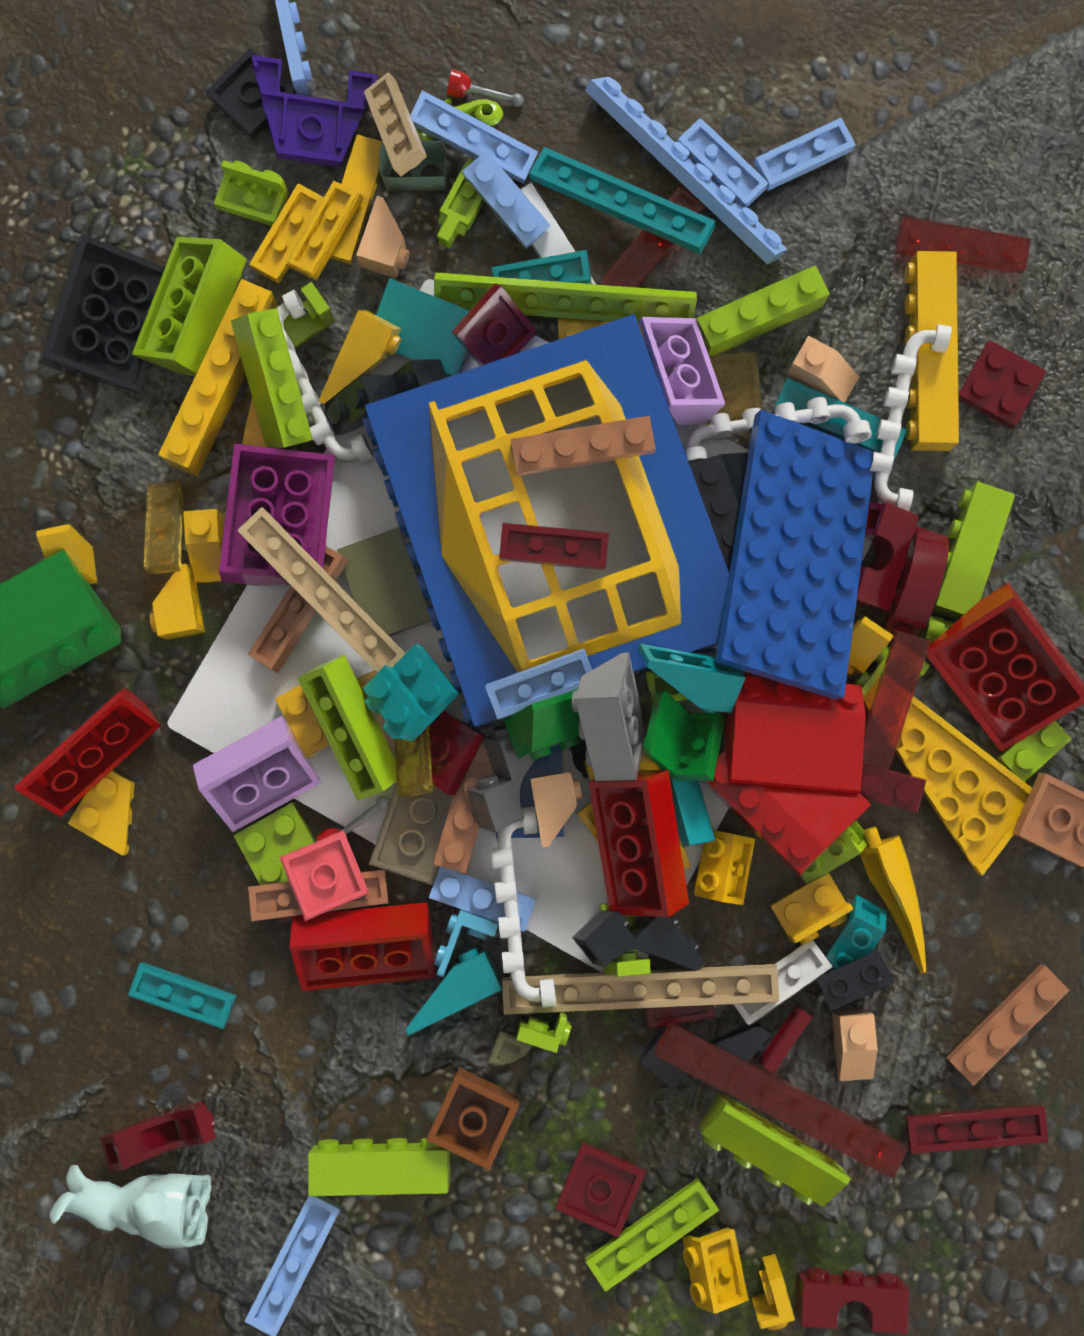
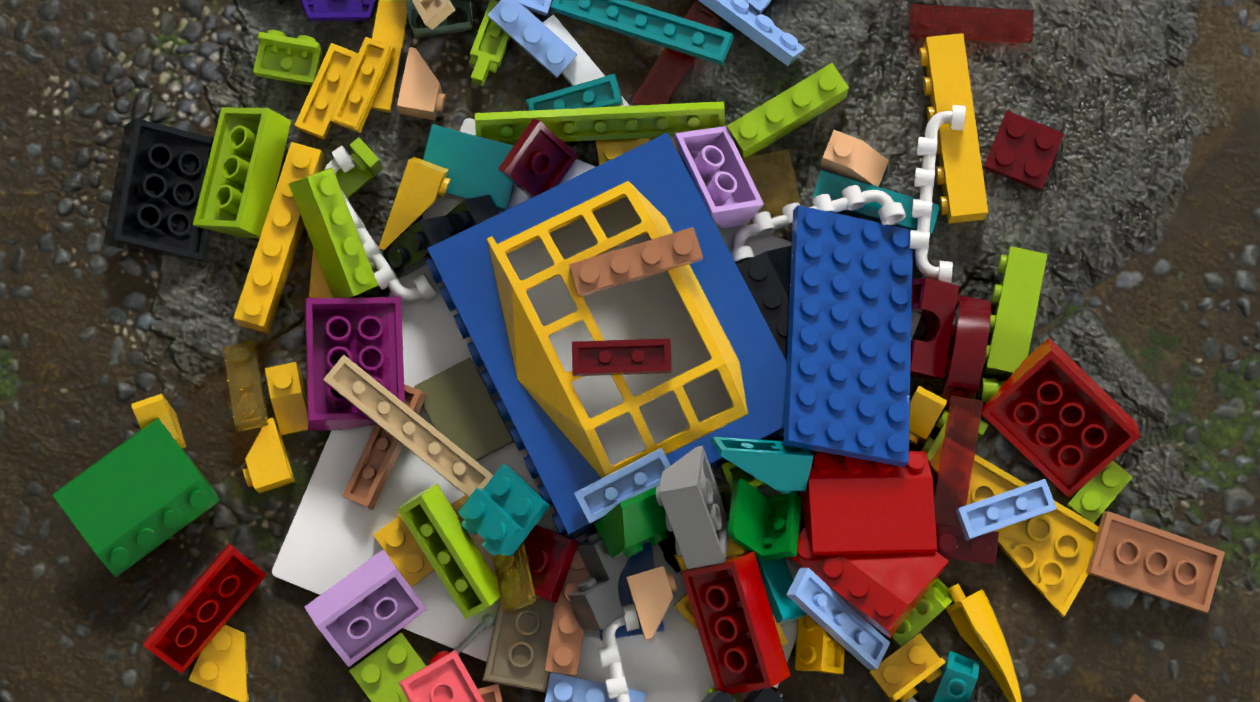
camera: 10 degrees left, 5 degrees down
none -> light blue plate [786,568,890,670]
none -> light blue plate [955,479,1057,541]

